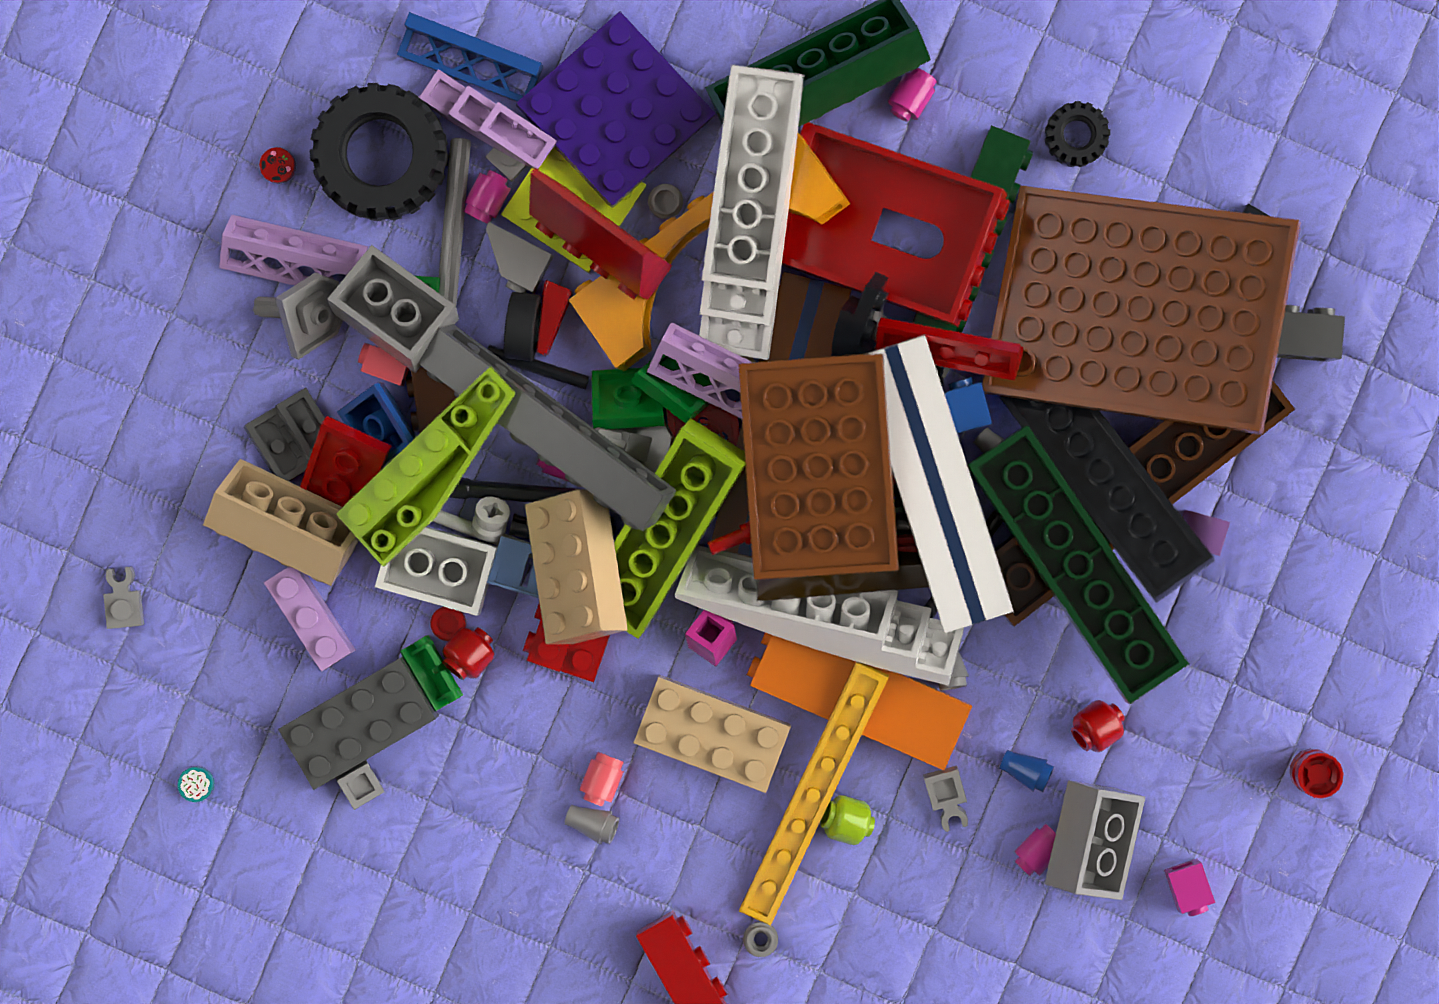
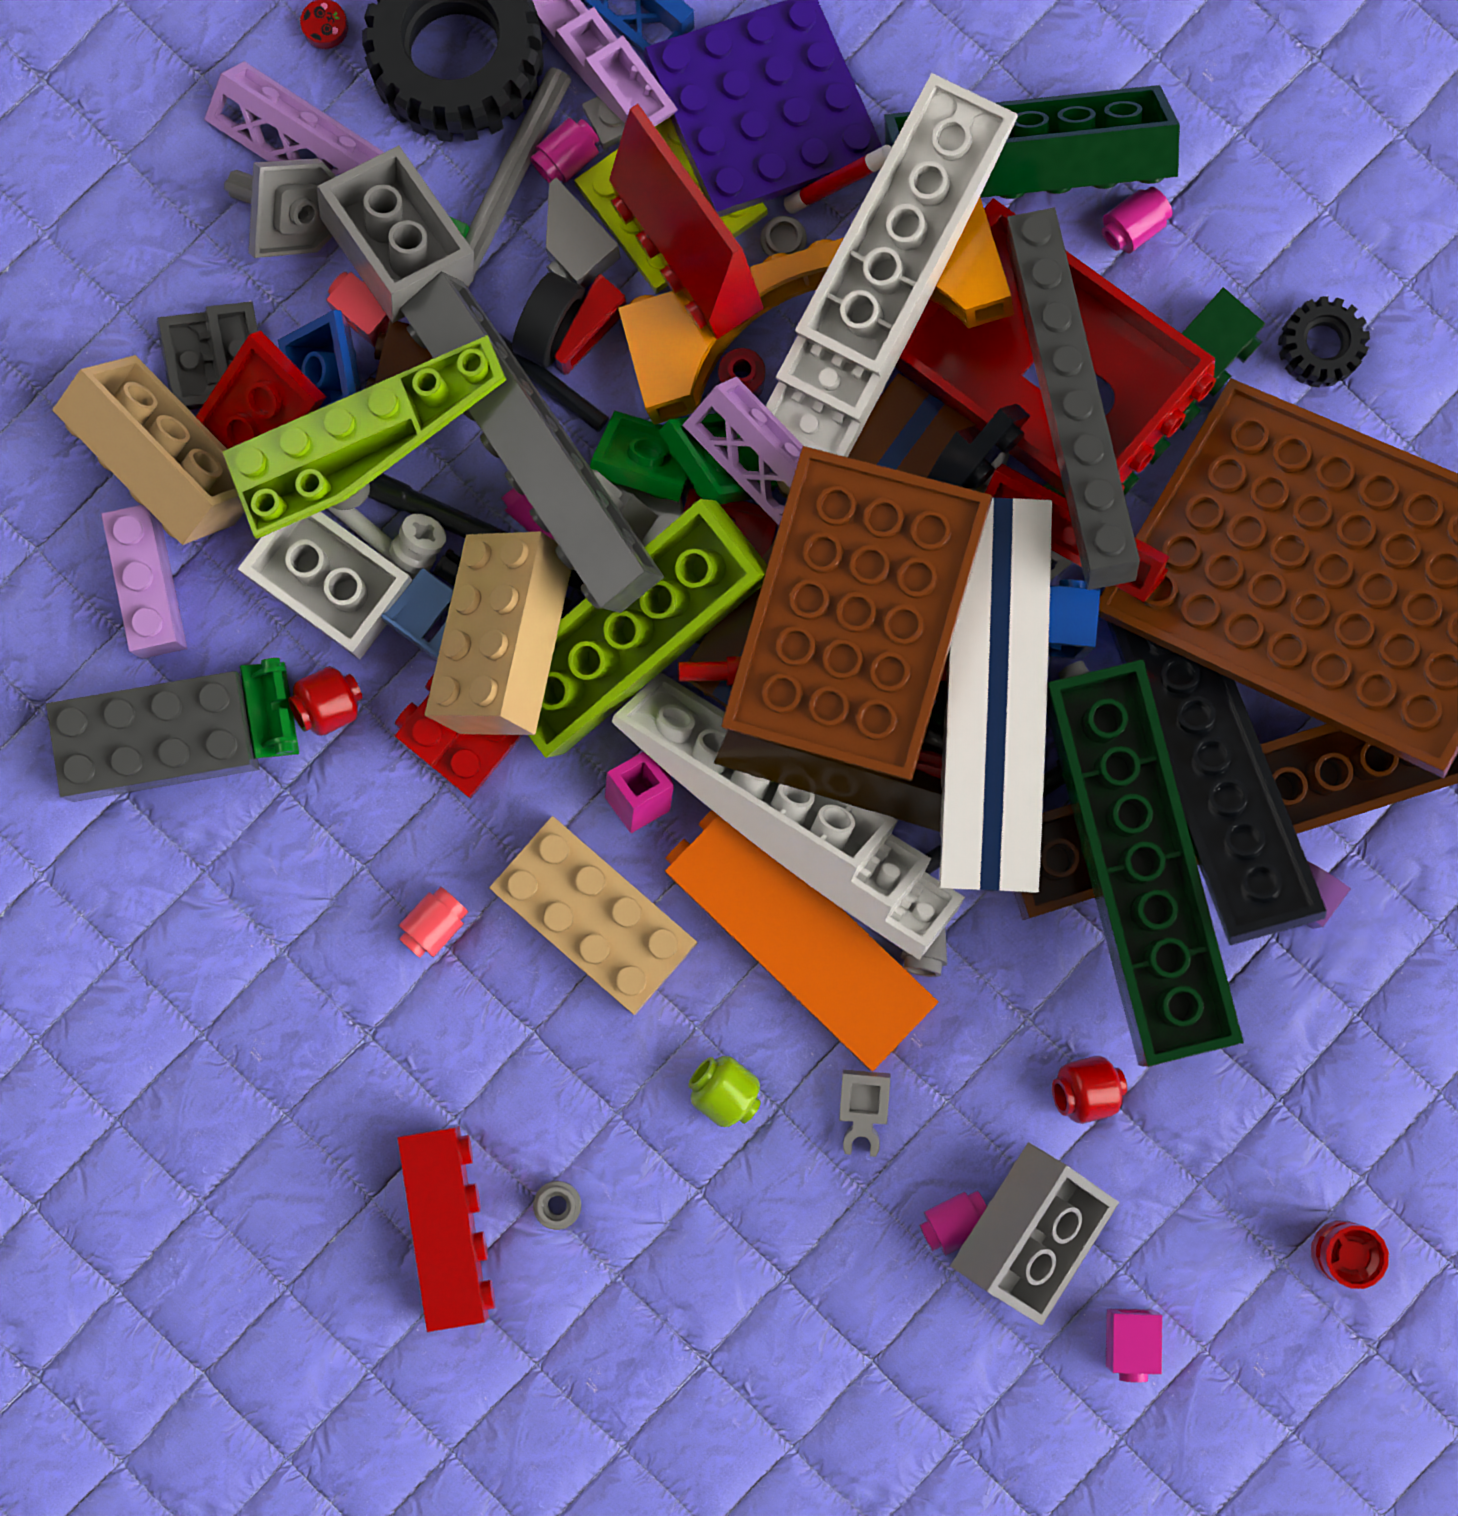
camera: 10 degrees right, 5 degrees down
light grey plate [336,760,385,810] -> none
red tile [430,607,466,641] -> none
light grey cone [565,805,619,845] -> none
yellow tile [739,662,889,926] -> none
blue cone [999,750,1054,792] -> none
none -> dark red brick [718,348,765,398]
none -> red bar [784,145,892,214]
none -> dark grey brick [1006,207,1140,590]

